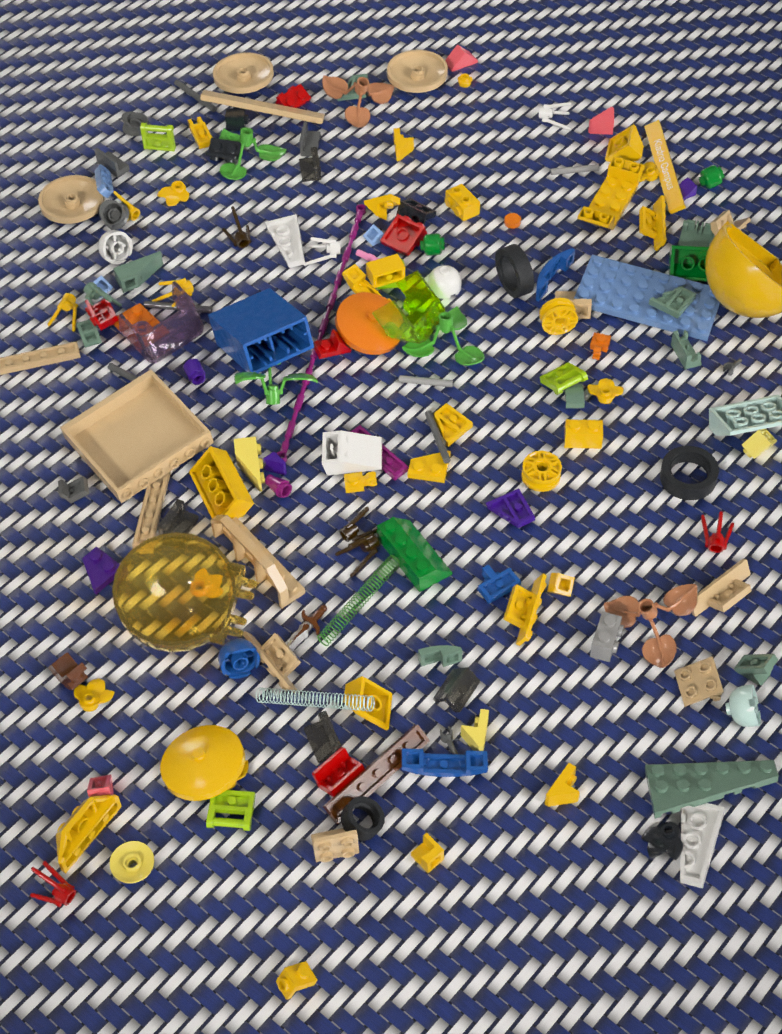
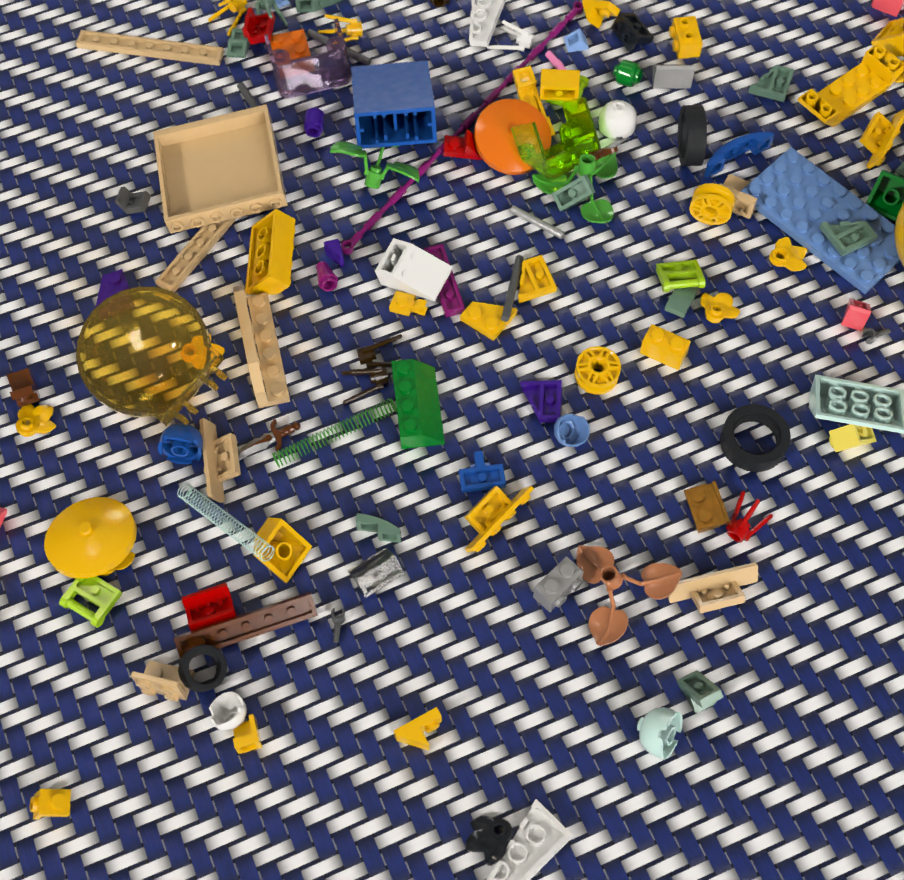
camera: 25 degrees right, 10 degrees up
clear smoke panel [158,499,199,545] -> none
light yellow slope [234,436,265,491] -> none
clear smoke panel [304,711,341,763] -> none
red plate [380,214,427,257] -> none
blue slope [402,748,488,777] -> none
light yellow slope [461,709,489,751] -> none
orange tile [504,213,521,229] -> none
yellow slope [547,573,575,597] -> none
light grey bar [551,164,599,175] -> none
orange plate [590,332,611,360] -> none
sand green wing [645,760,779,819] -> none
sand green hinge [671,330,702,370] -> none
tan hinge [674,656,724,707] -> none
none -> white hair [209,691,247,731]
none -> sand green slope [552,174,596,211]
none -> medium blue hair [554,413,590,447]
none -> reddish brown piece [588,137,631,162]
none -> light grey slope [651,64,695,88]
none -> pearl gold plate [684,481,730,533]
none -> sand green wing [748,65,794,102]
none -> yellow plate [769,237,807,271]
none -> coral slope [841,298,871,331]

